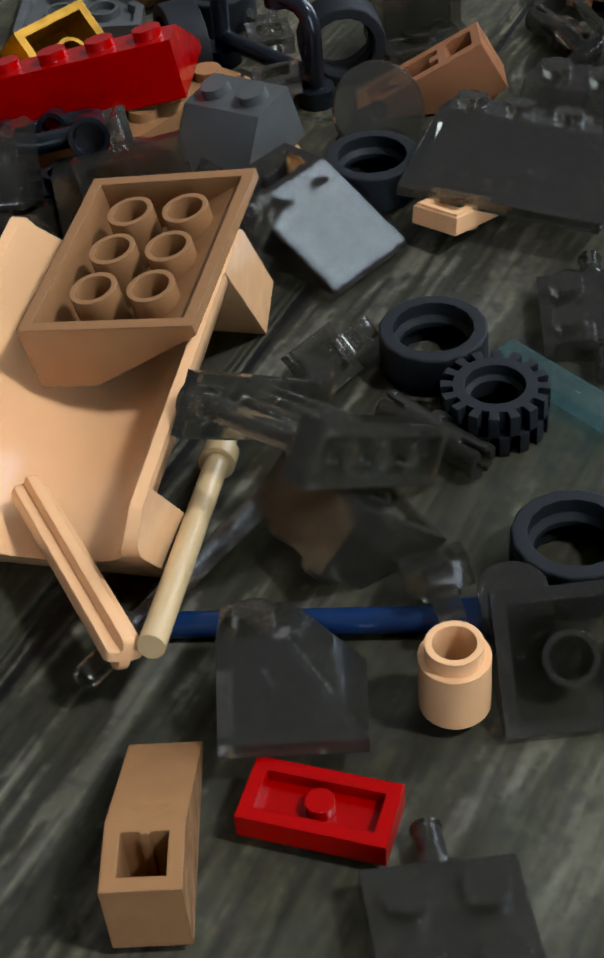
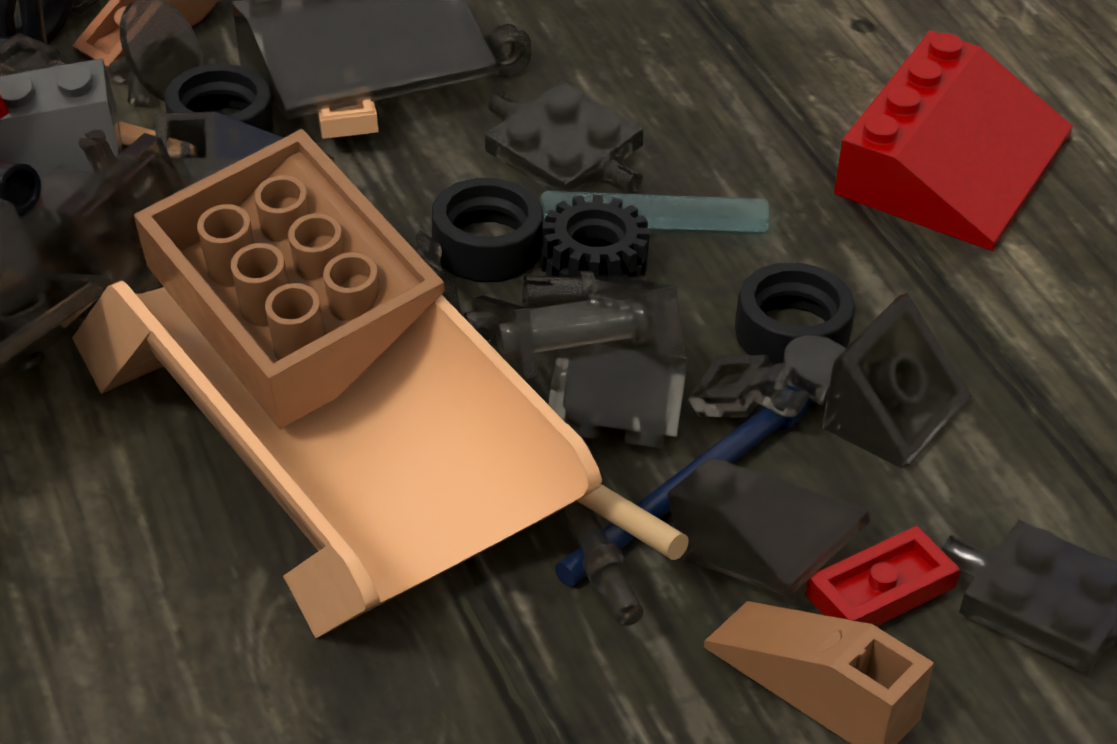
camera: 55 degrees left, 0 degrees up
light nougat axle [11,475,142,670] -> none
light nougat brick [417,620,492,730] -> none

